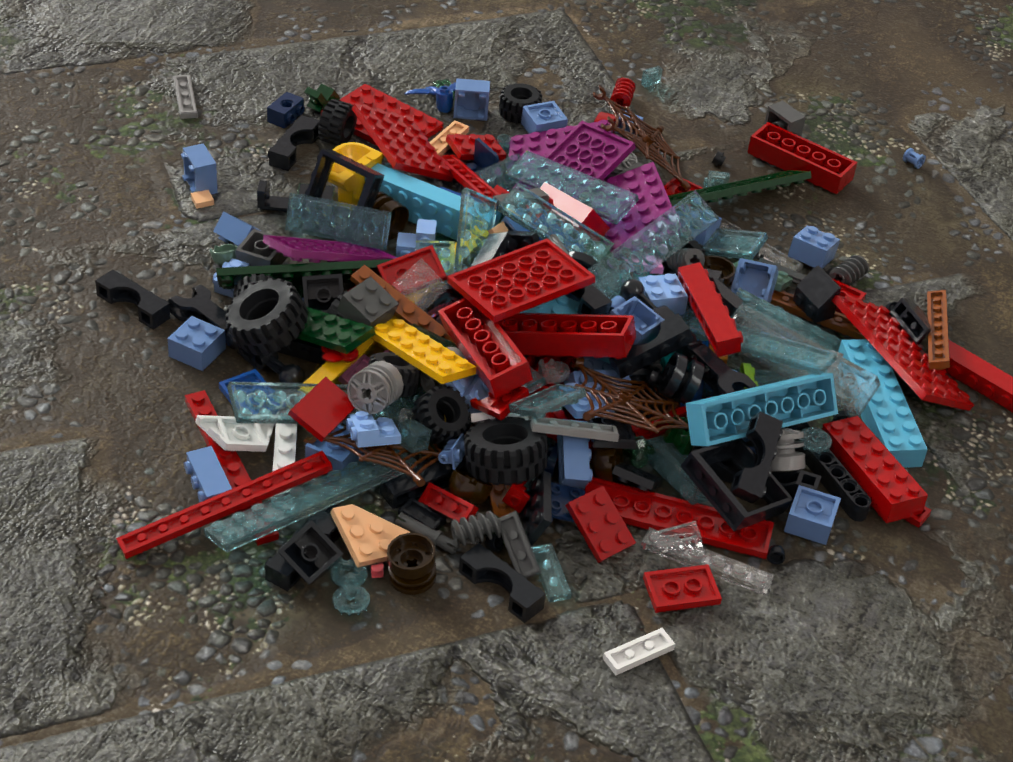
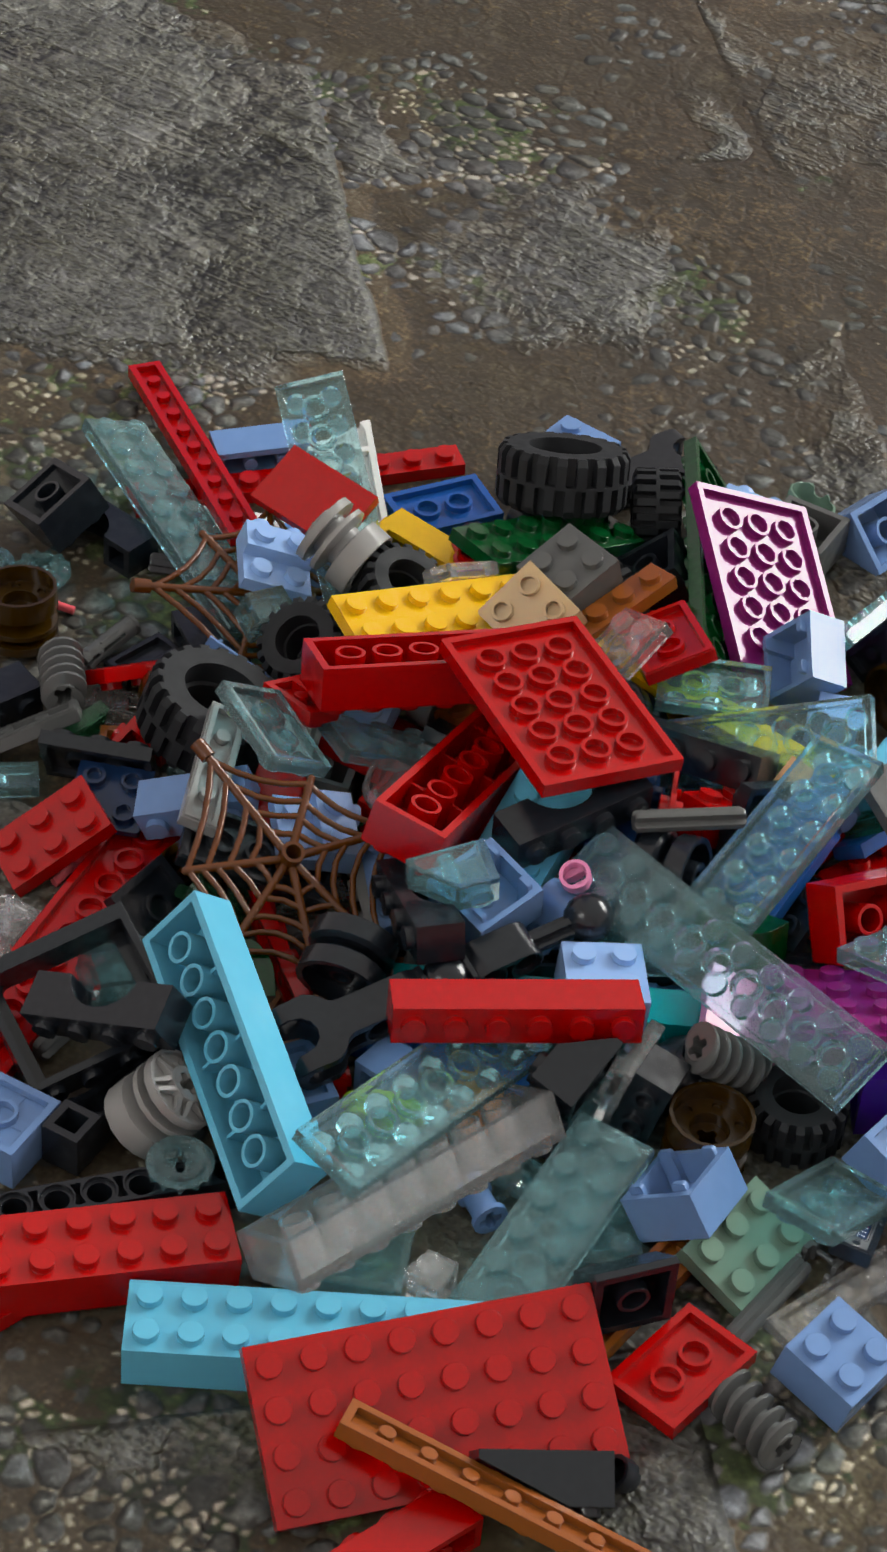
camera: 100 degrees right, 0 degrees up
black arch [95,269,170,330] -> none
light nougat plate [330,504,410,568] -> none
none -> clear light blue slope [405,838,500,910]
none -> clear tile [422,561,499,584]
none -> tan bracket [478,560,588,629]
none -> bright pink hinge [559,859,592,895]
none -> medium blue container [762,610,847,713]

